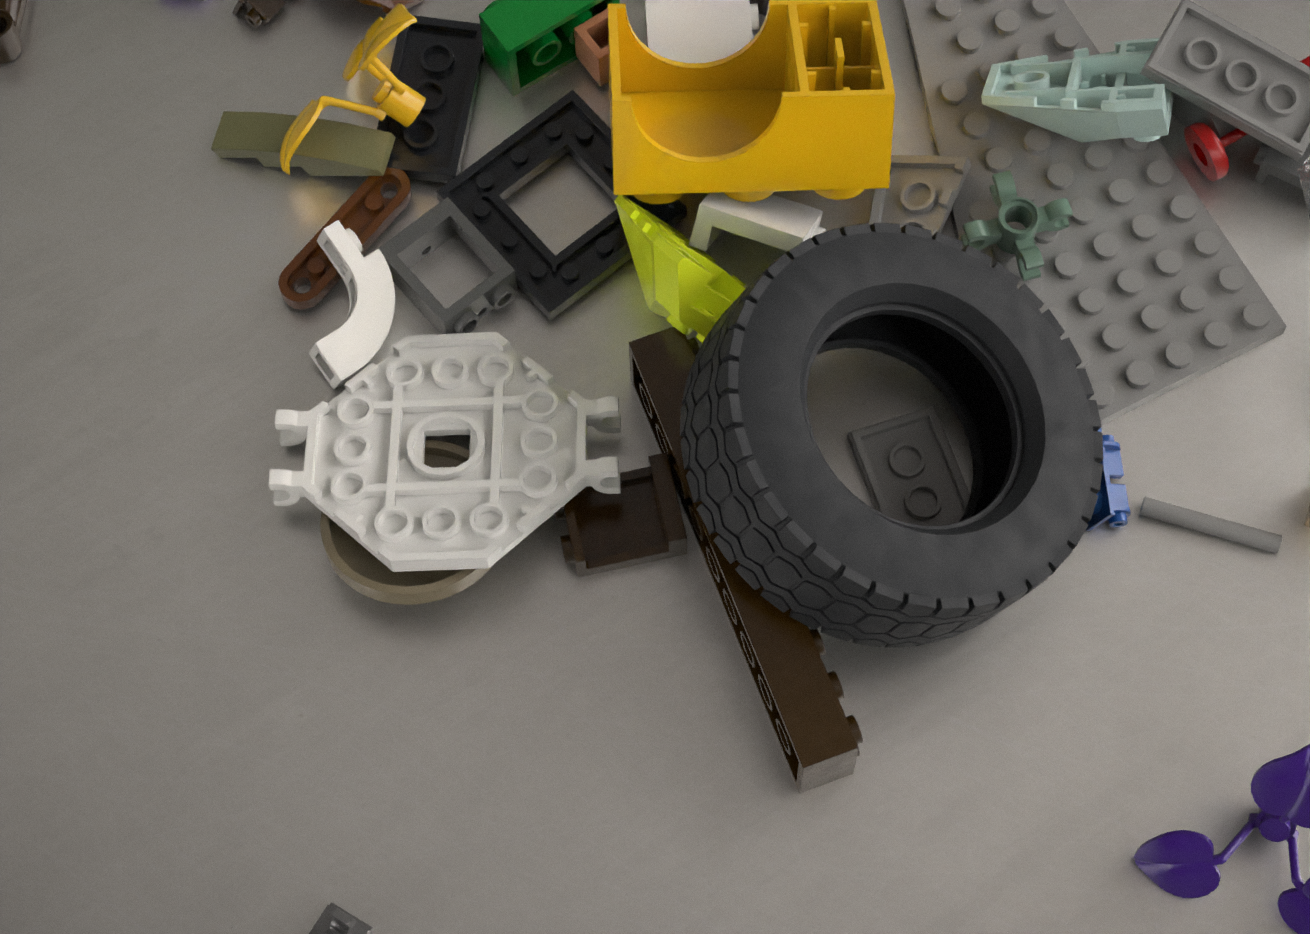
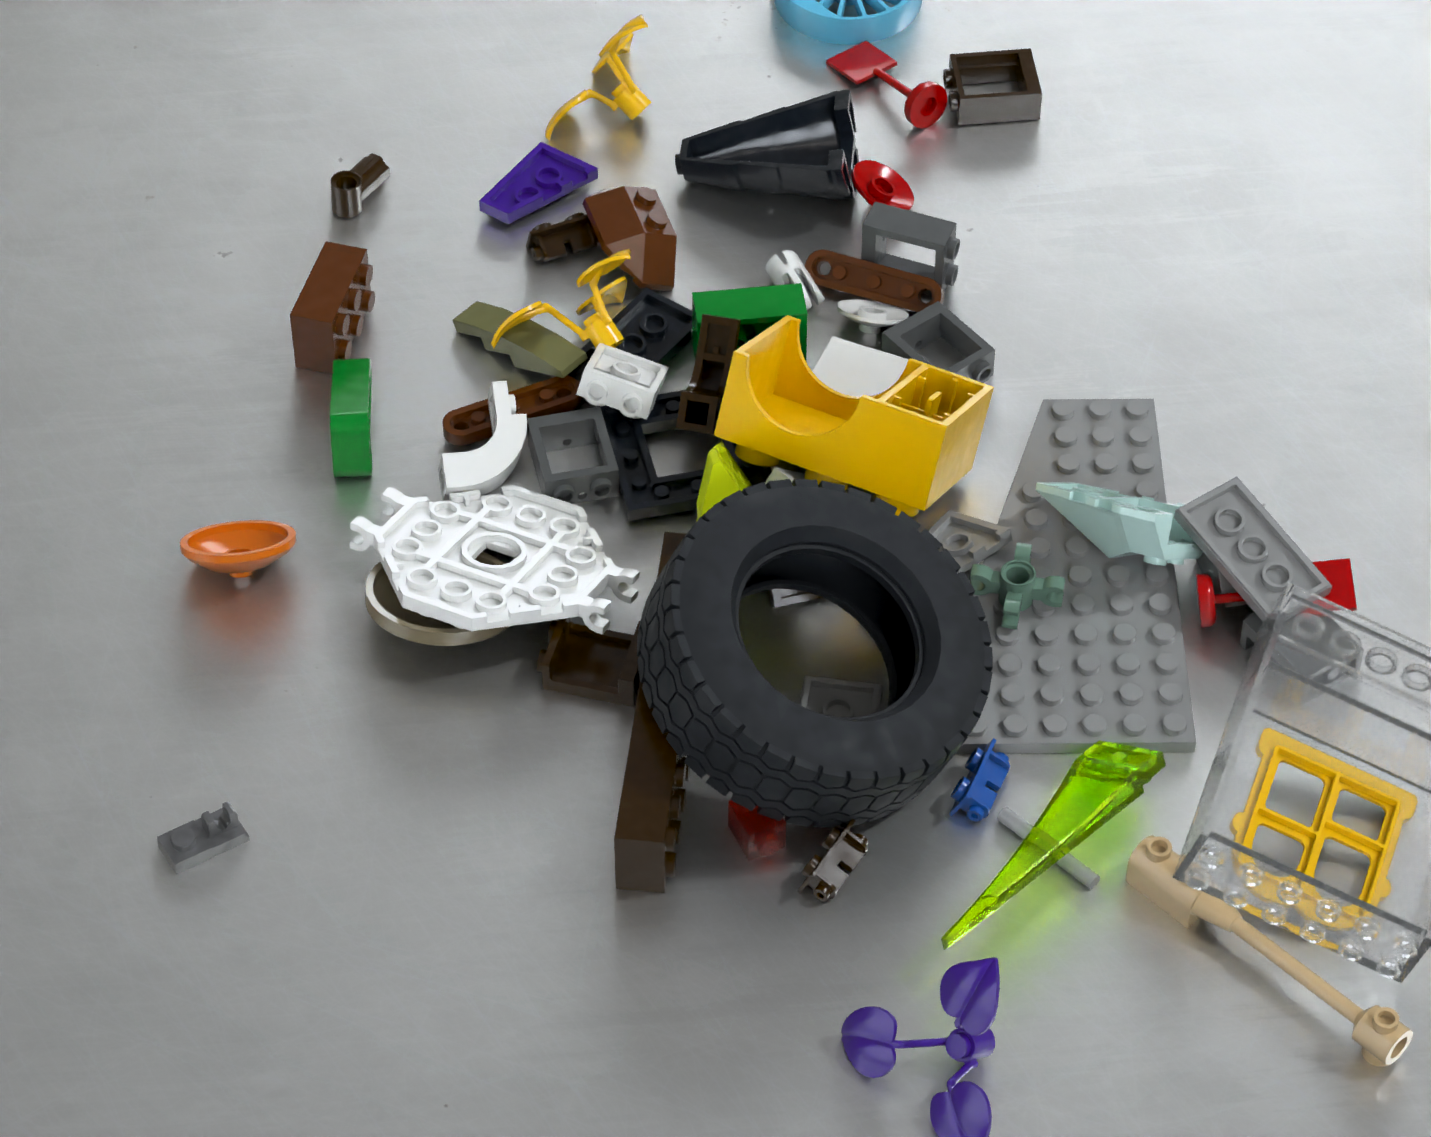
camera: 25 degrees right, 20 degrees down
none -> orange dish [180,520,296,578]
none -> reddish brown brick [290,241,375,374]
none -> green beam [330,358,372,478]
none -> white plate [576,343,669,420]
none -> dark brown arch [676,314,741,435]
none -> clear red brick [728,800,786,861]
none -> dark brown hinge [797,819,868,901]
none -> clear neon green plate [941,740,1166,950]

